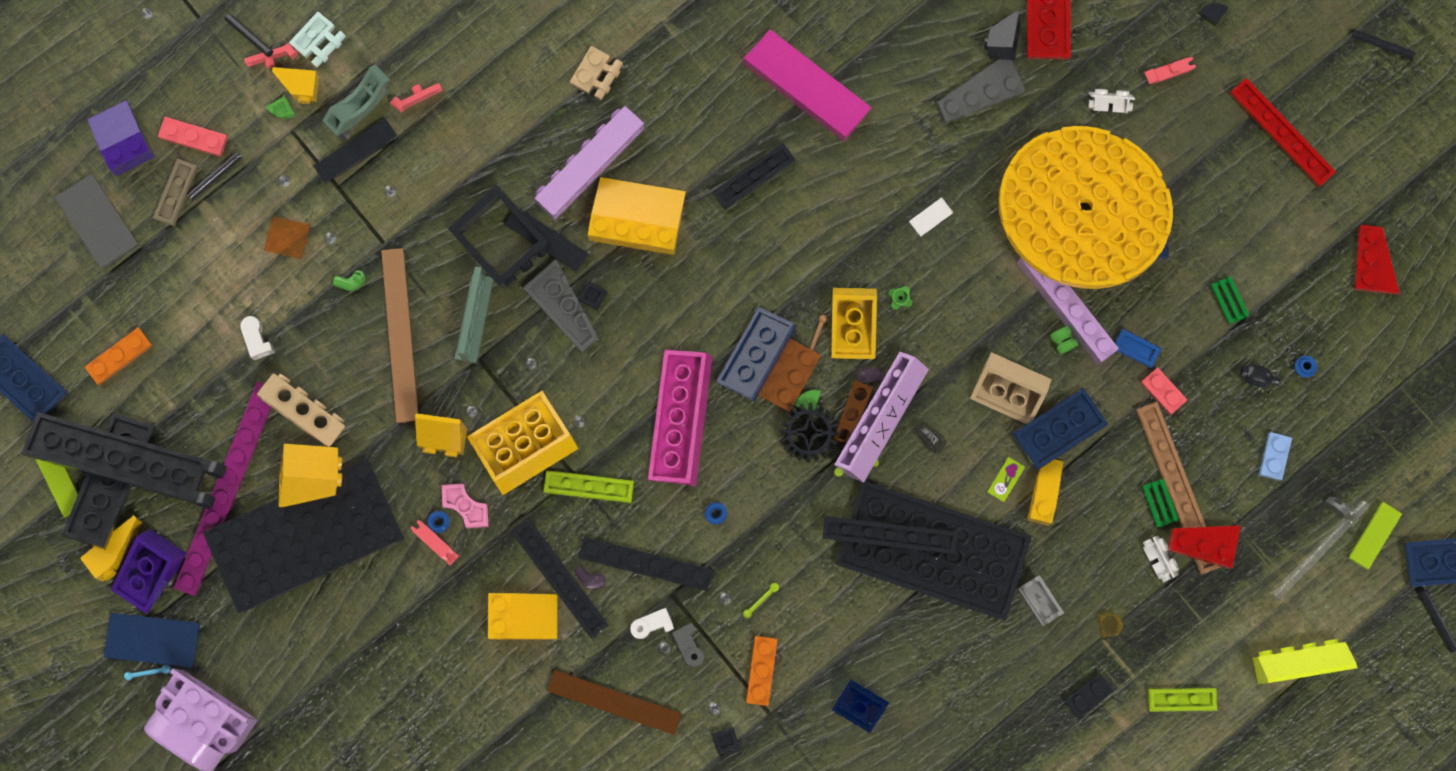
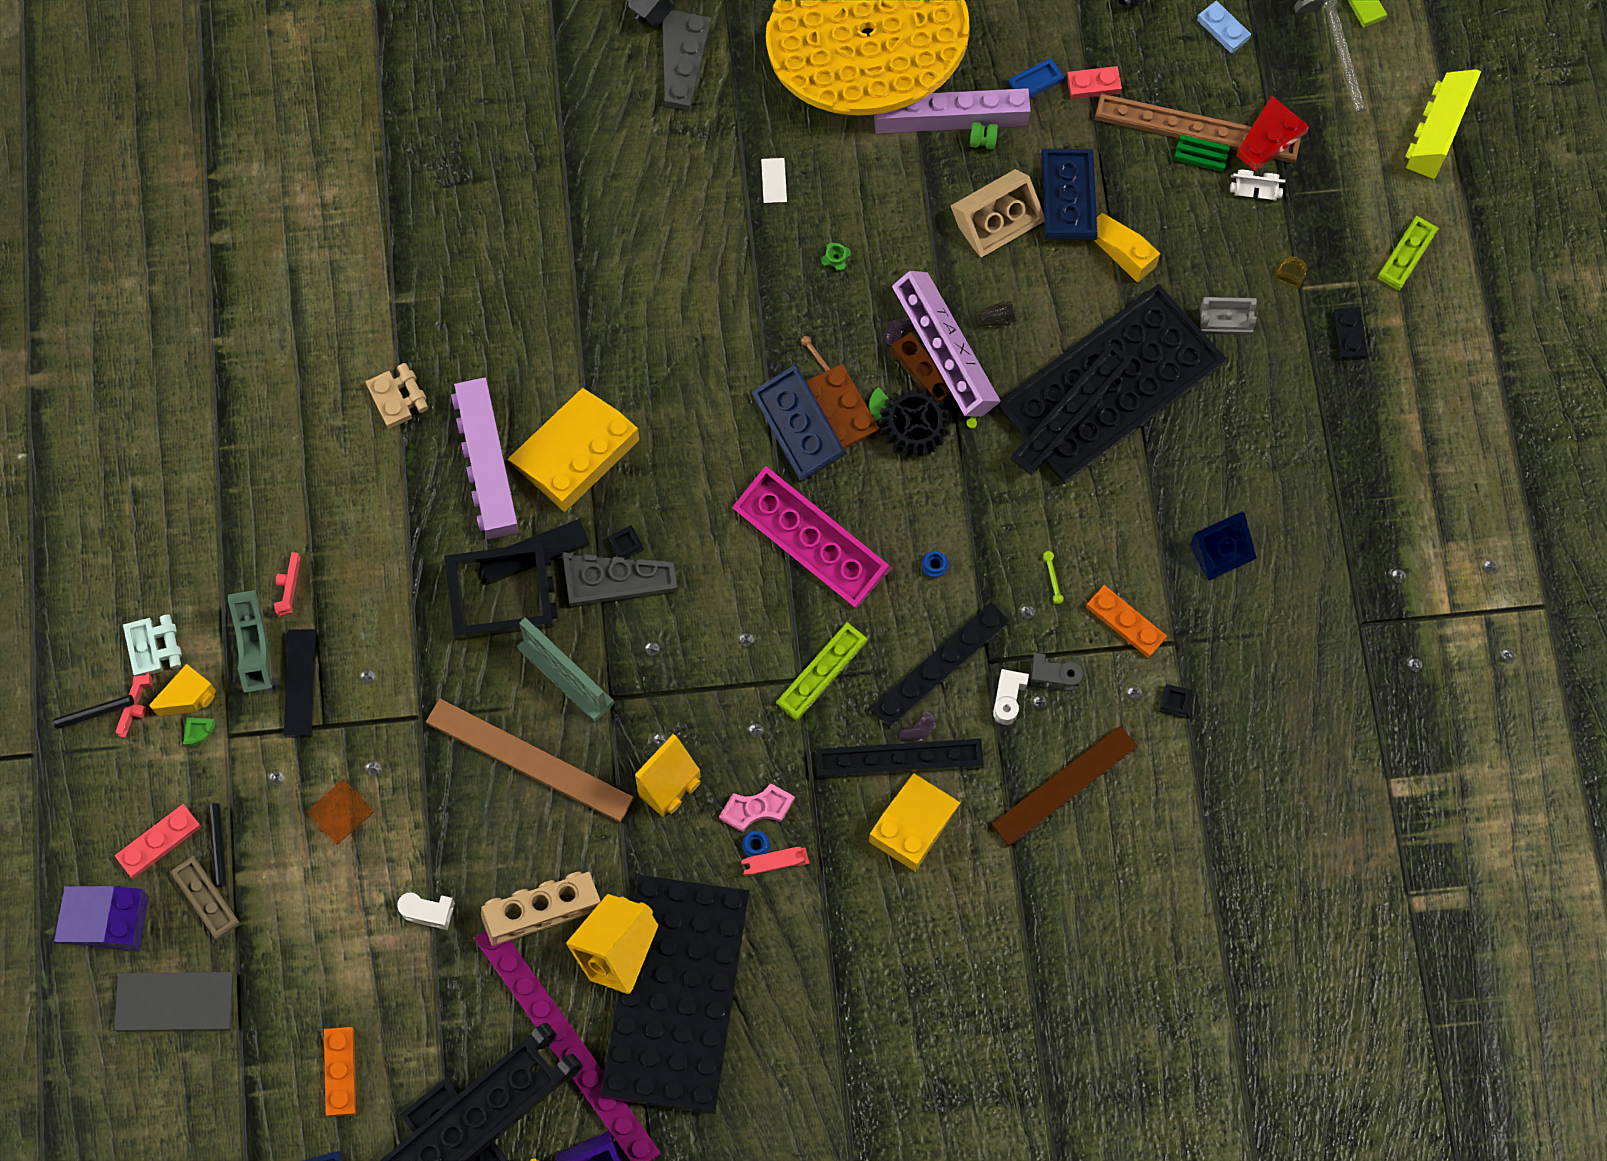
camera: 55 degrees left, 10 degrees down
bright green arm [333,271,366,291] -> none
yellow slope [467,391,578,495] -> none
black plate [713,143,796,210] -> none
dark pink arch [743,30,871,142] -> none
yellow slope [831,288,877,359] -> none
lime sticker [987,457,1025,502] -> none

